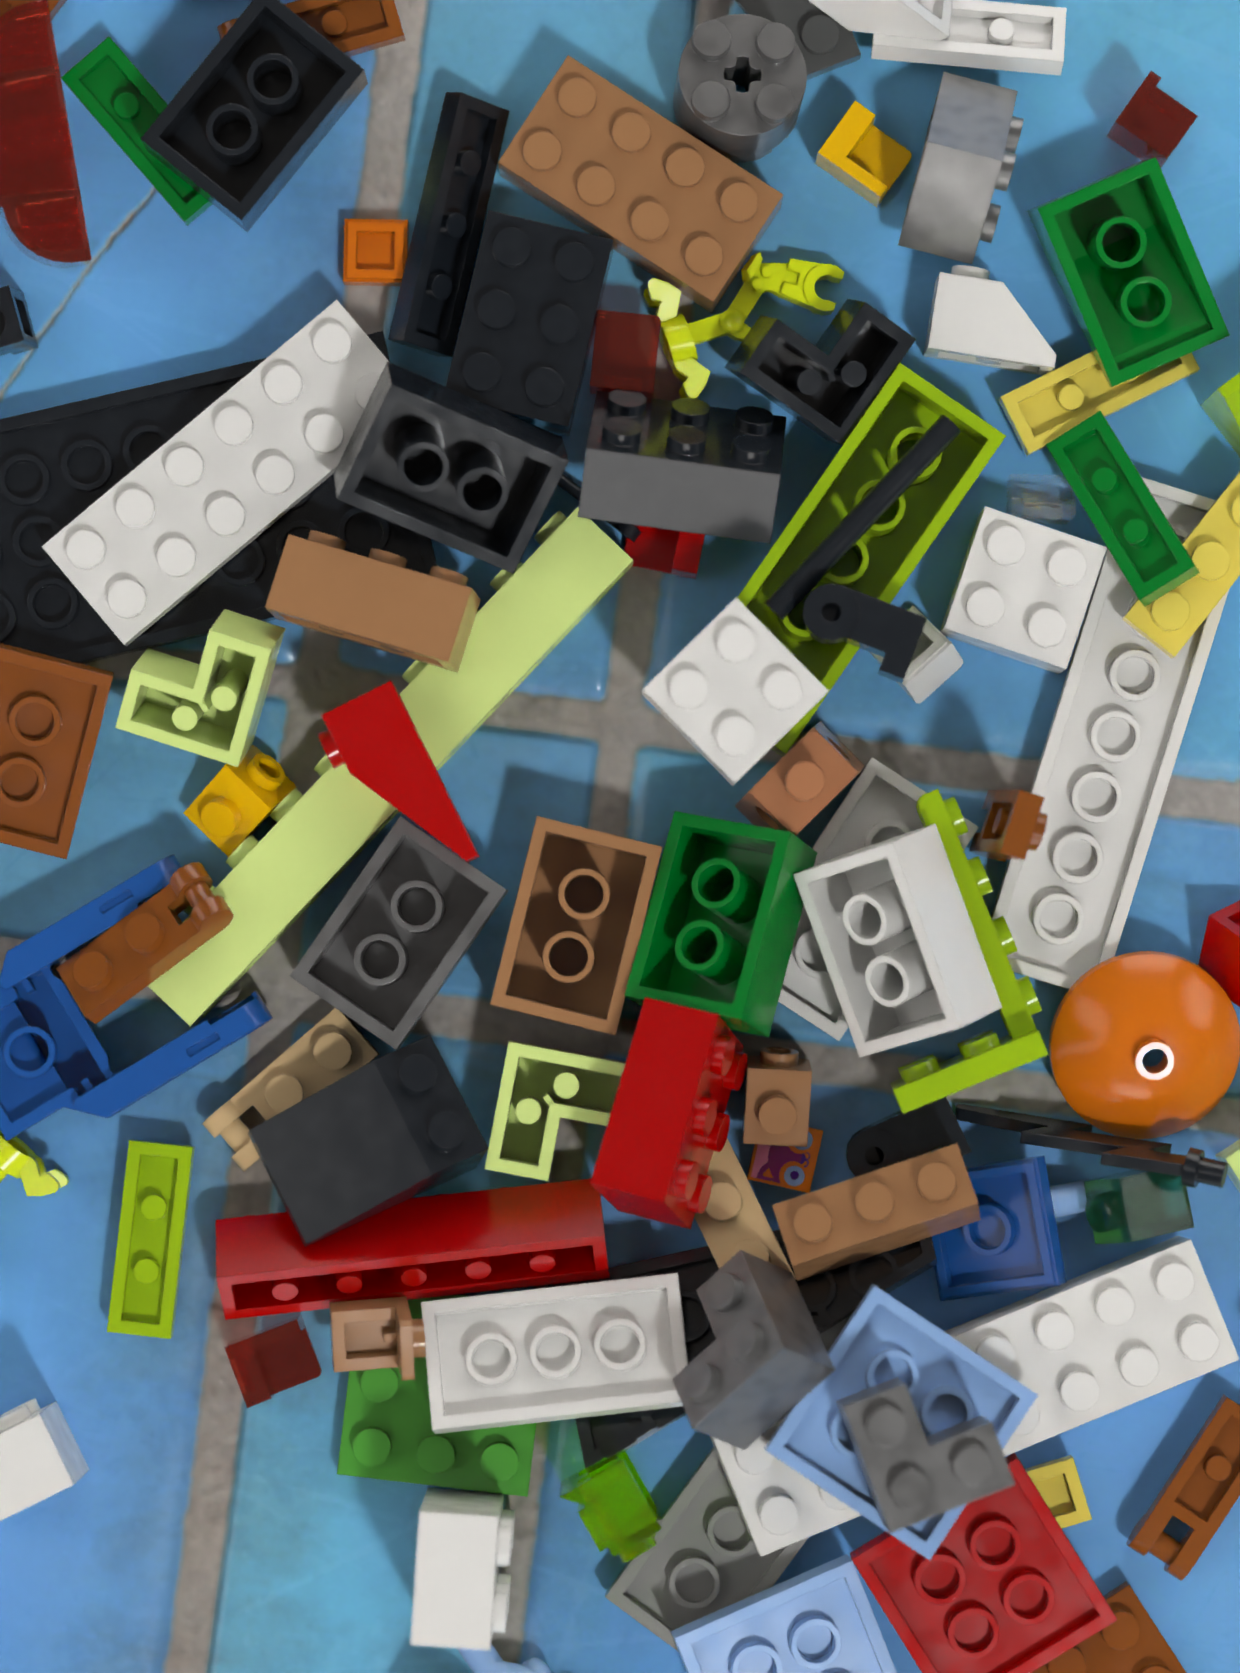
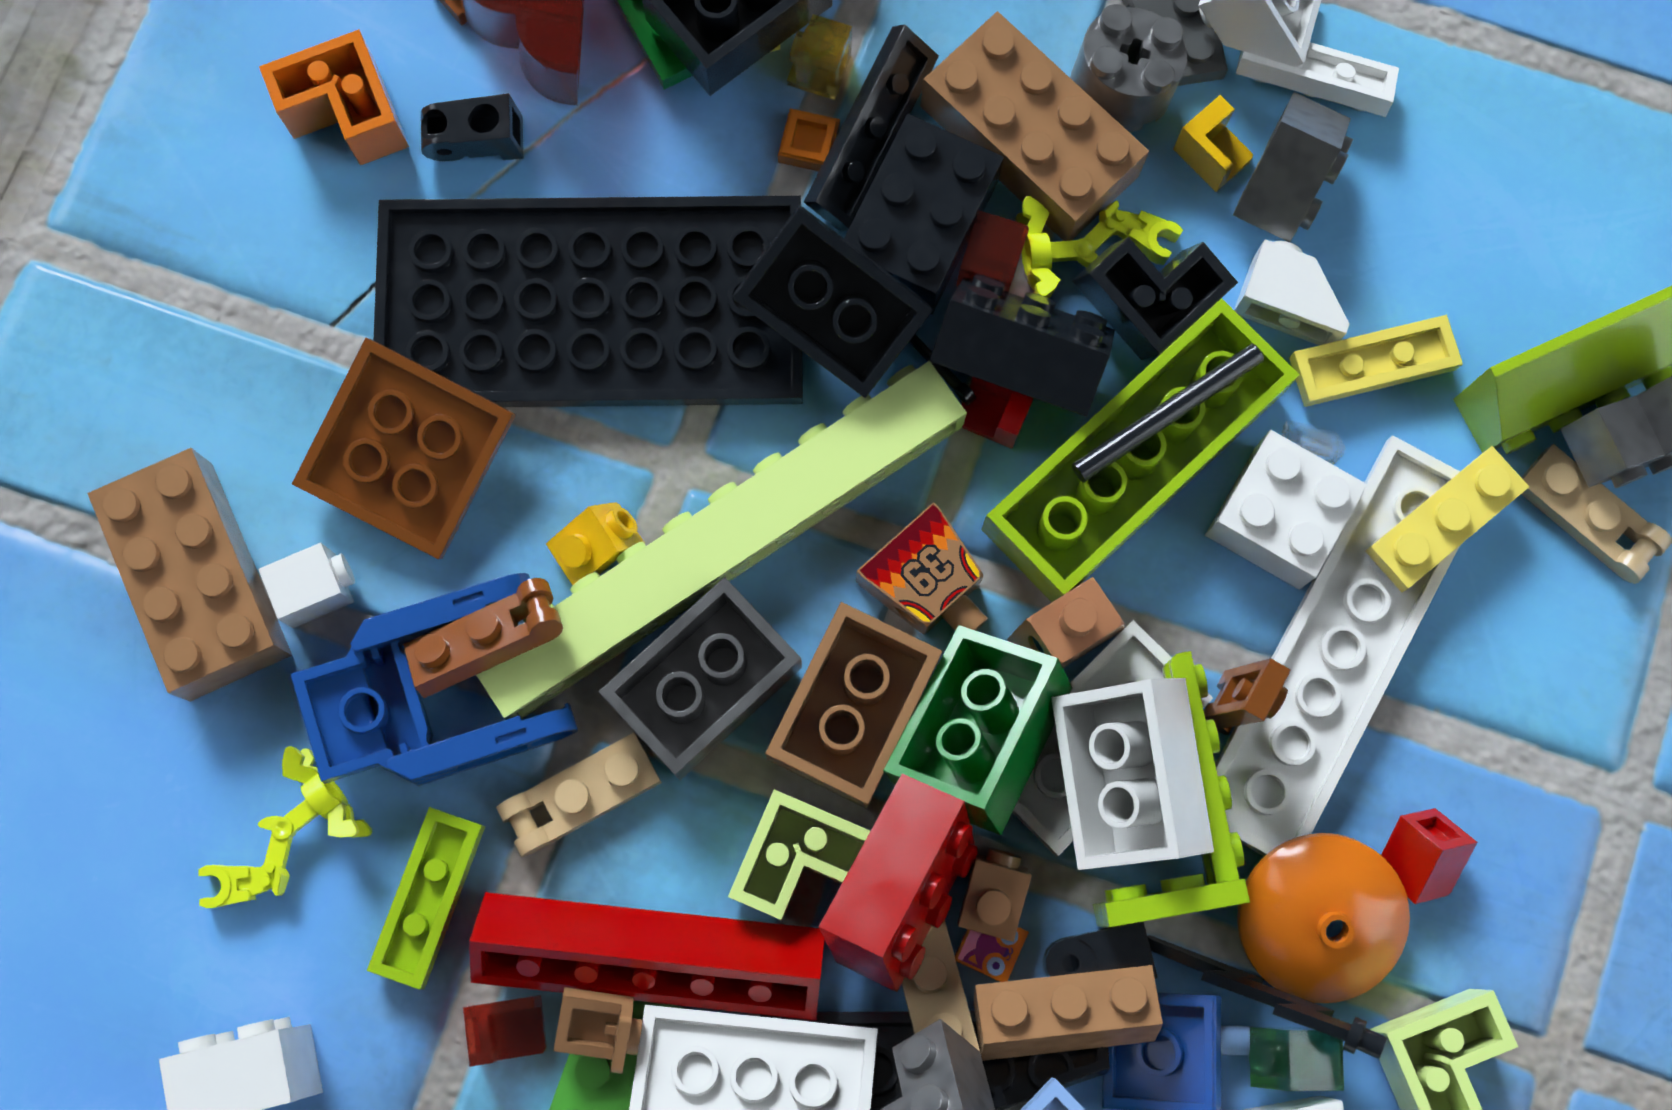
camera: 10 degrees right, 10 degrees down
white plate [41,300,389,646] -> none
yellowish green brick [115,609,286,767] -> none
black slope [248,1035,489,1247] -> none
medium nougat brick [265,531,481,673] -> none
red slope [317,680,480,863] -> none
white brick [642,598,828,786] -> none
black leg [802,583,927,683] -> none
white slope [870,605,963,704] -> none
green slope [1027,157,1230,387] -> none
green plate [1046,411,1200,607] -> none
clear red panel [1107,71,1198,168] -> none
none -> clear yellow brick [787,14,852,100]
none -> torso [856,502,988,635]

